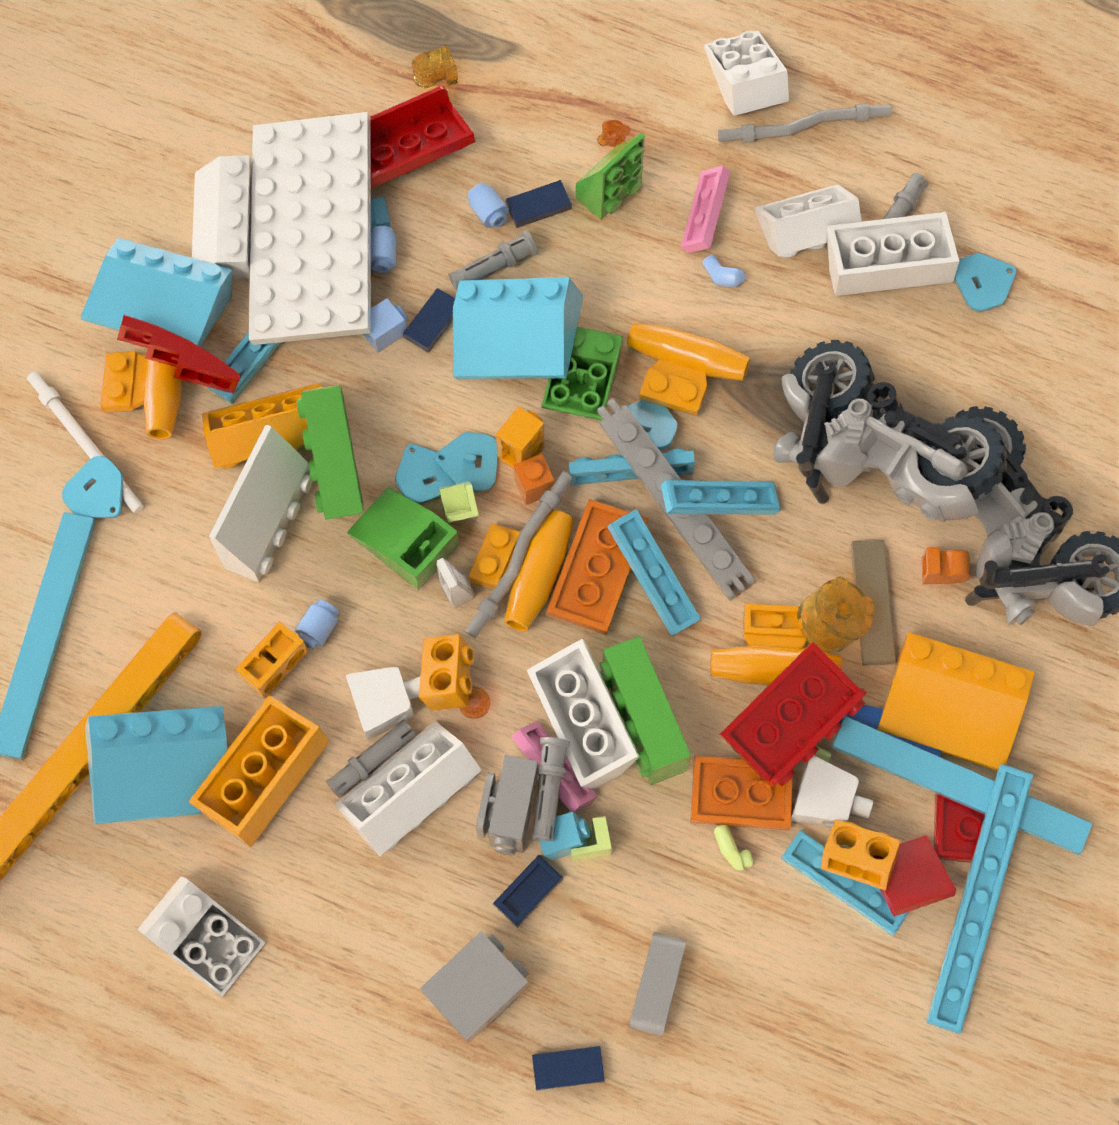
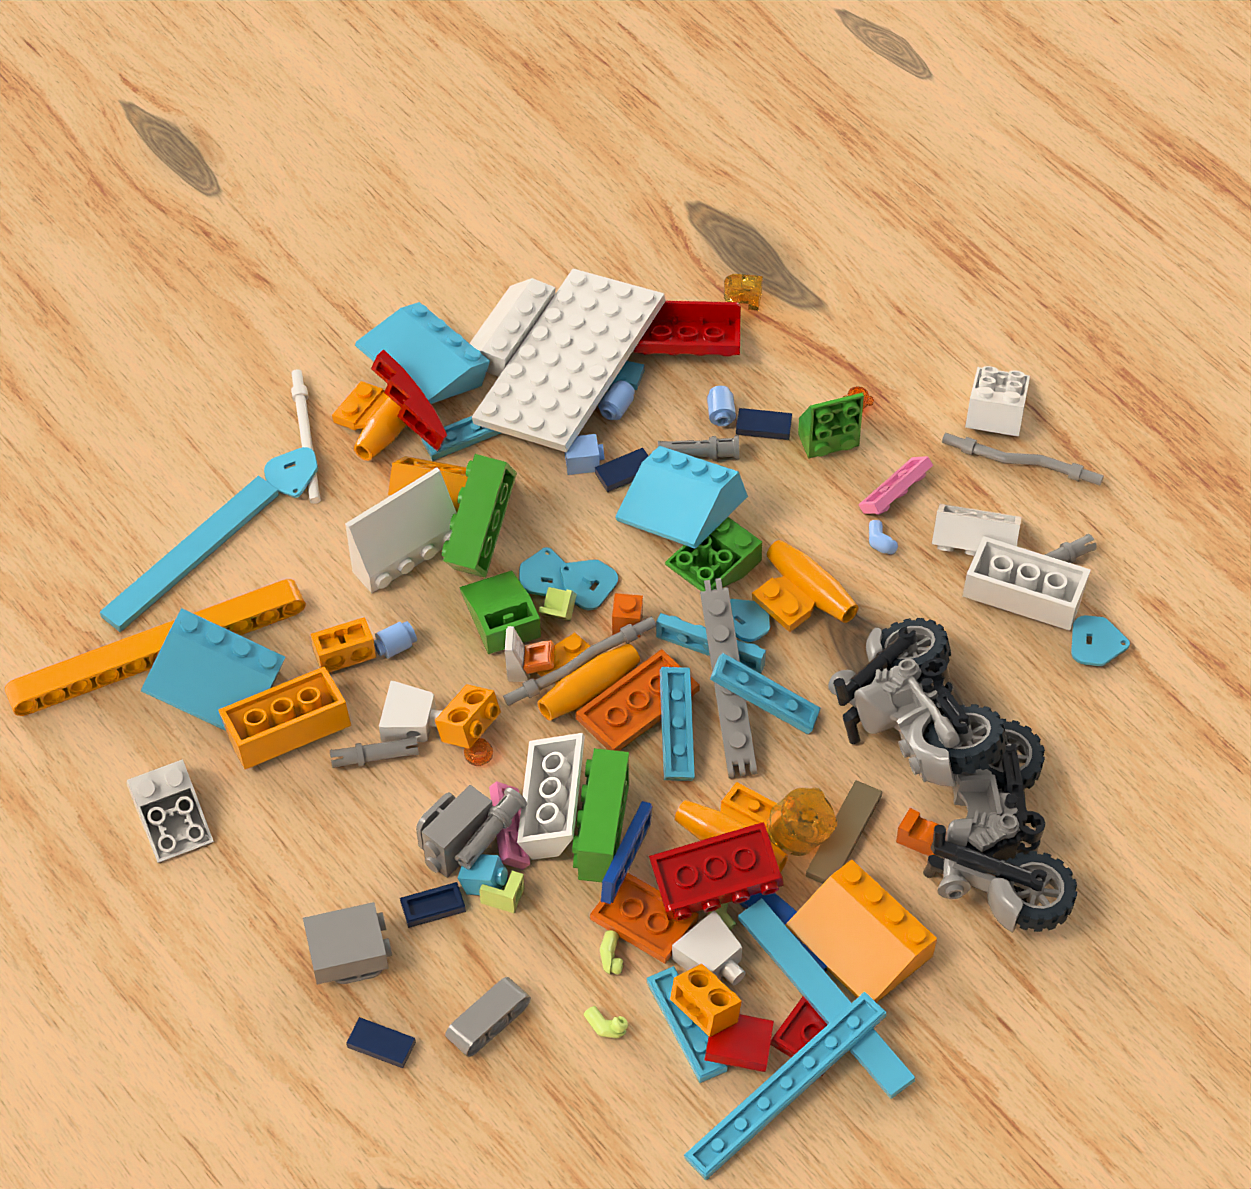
camera: 30 degrees right, 15 degrees down
white slope [334,721,482,856] -> none
light orange brick [496,406,545,469] -> none
none -> orange tile [523,640,555,674]
none -> yellowish green arm [584,1006,628,1038]
none -> blue tile [601,801,652,904]

